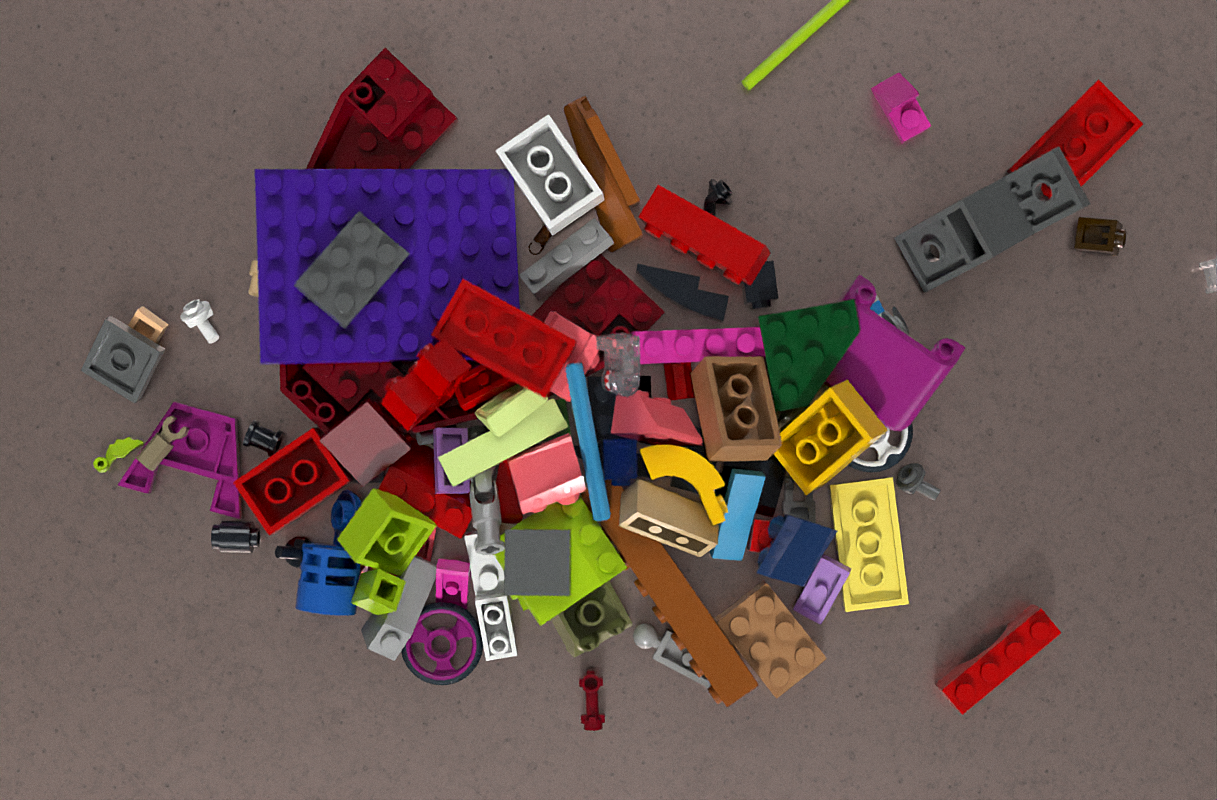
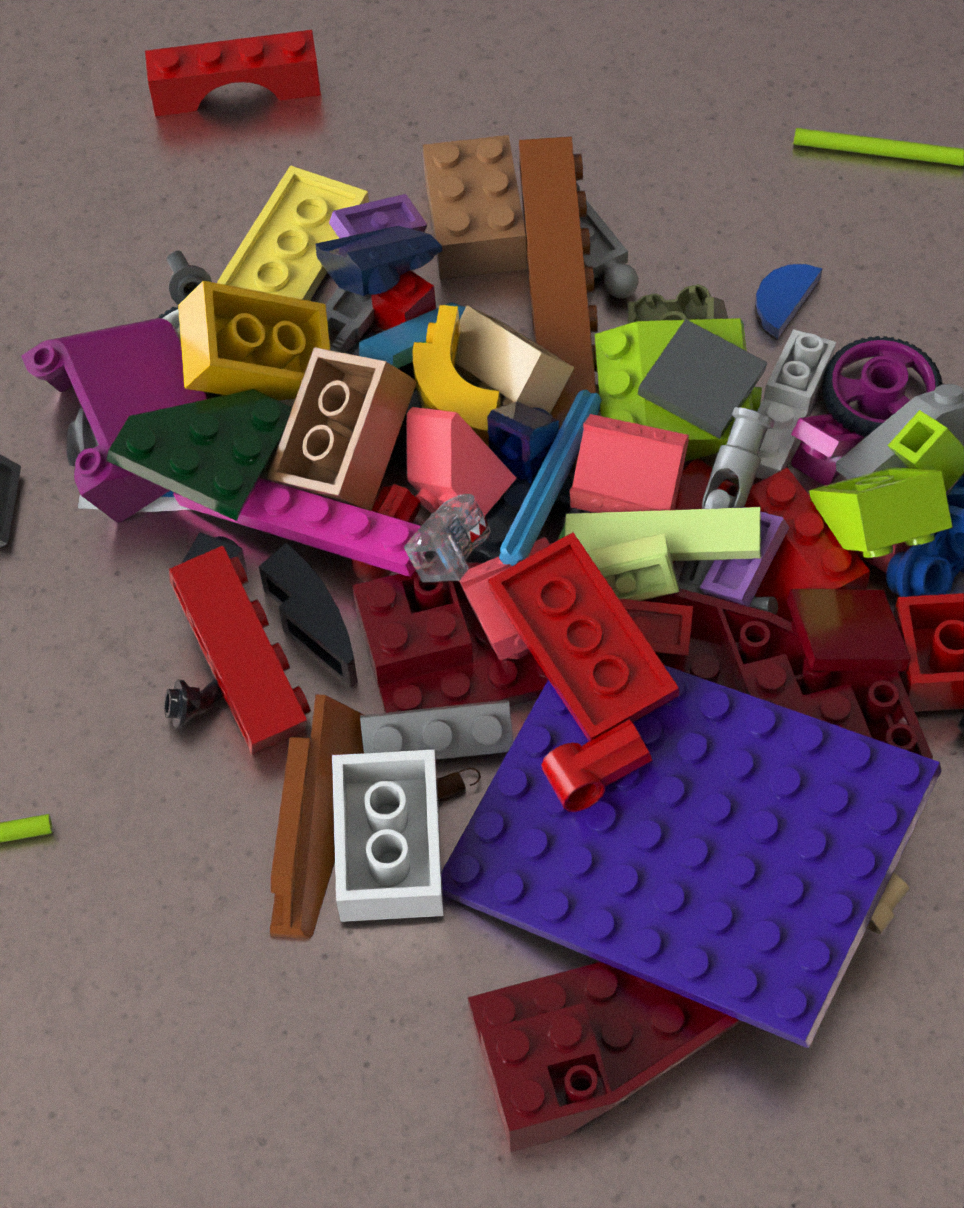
camera: 145 degrees left, 30 degrees down
dark grey plate [294,212,409,329] -> none
red brick [381,338,471,431] -> none
dark red bar [579,668,605,731] -> none
none -> red piece [541,719,653,812]
none -> blue tile [755,264,822,339]

